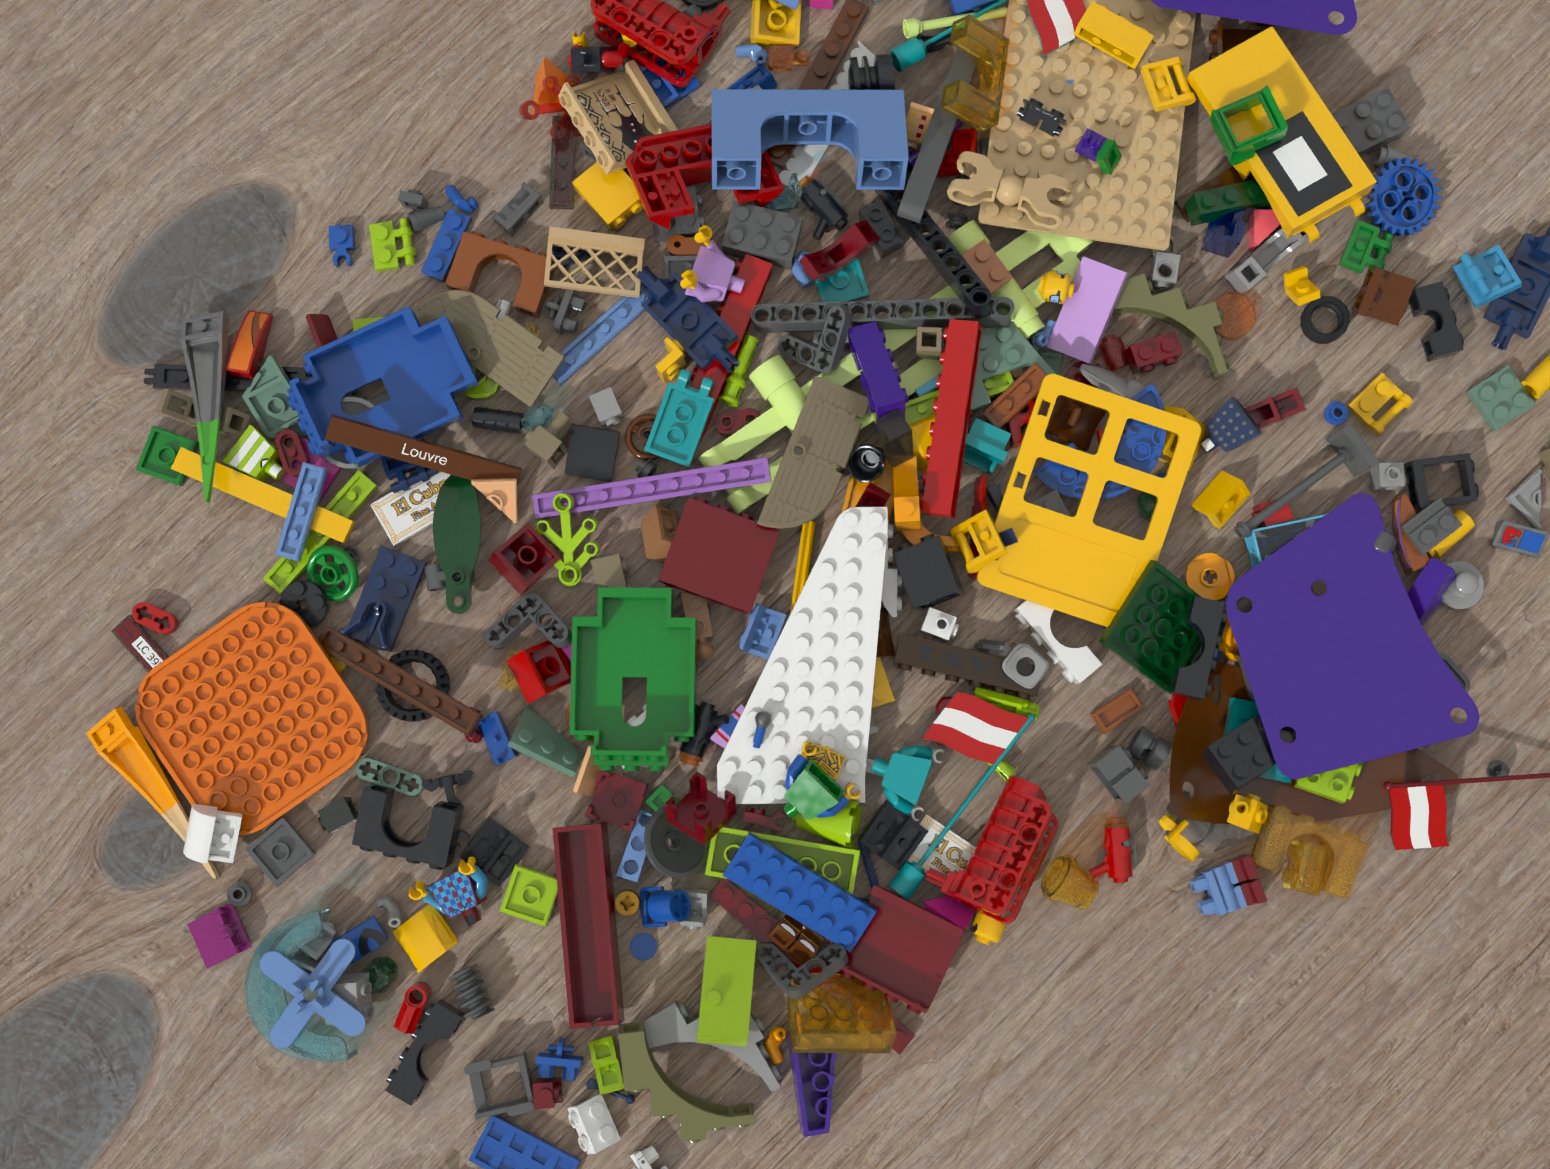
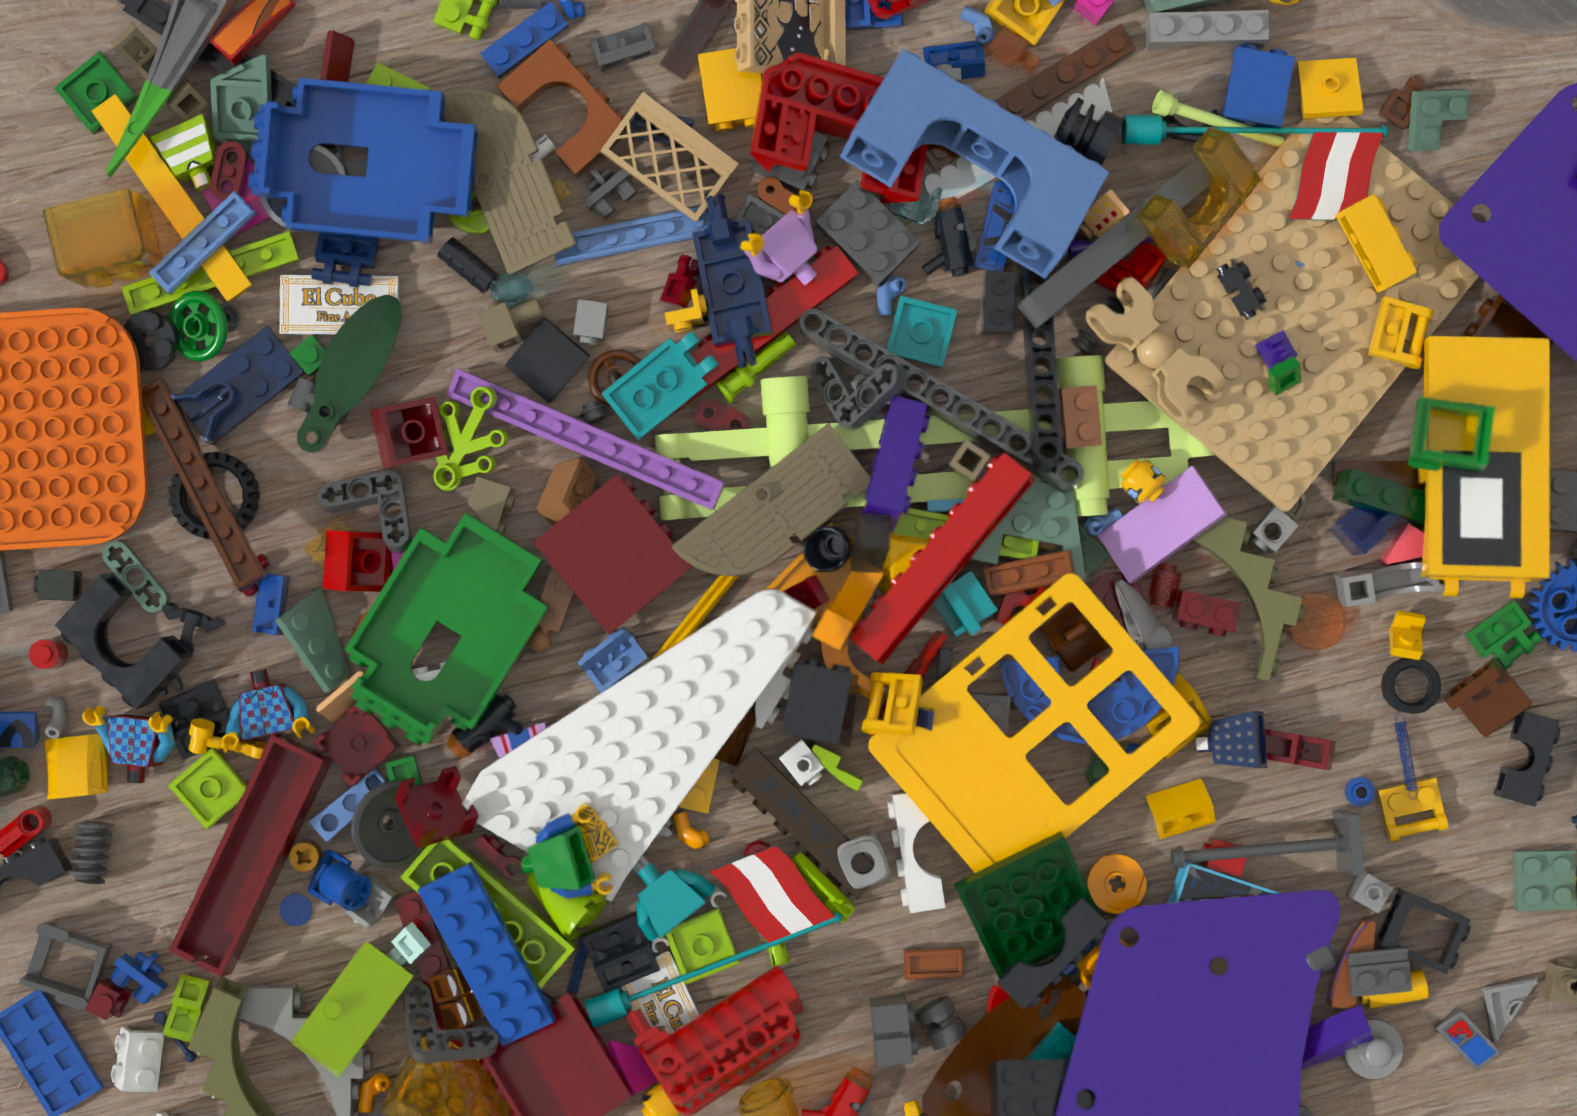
camera: 30 degrees right, 5 degrees up
reddish brown tile [325,414,522,485] -> none
light nougat tile [471,478,518,523] -> none
piece [753,711,772,748] -> none
dark red arch [799,220,880,282] -> none
flat silver axle [974,639,1011,656] -> none
none -> red brick [29,639,68,669]
none -> clear yellow plate [42,189,163,288]
none -> yellow brick [189,718,267,759]
none -> torso [221,669,315,753]
none -> green plate [289,334,326,377]
none -> light aqua plate [387,922,431,966]
none -> dark red plate [660,254,700,308]
none -> lime plate [666,907,740,985]
none -> light orange arm [672,811,709,849]
none -> lime slope [812,743,863,791]
none -> blue tile [973,181,1015,272]
none -> blue piece [1395,713,1418,800]

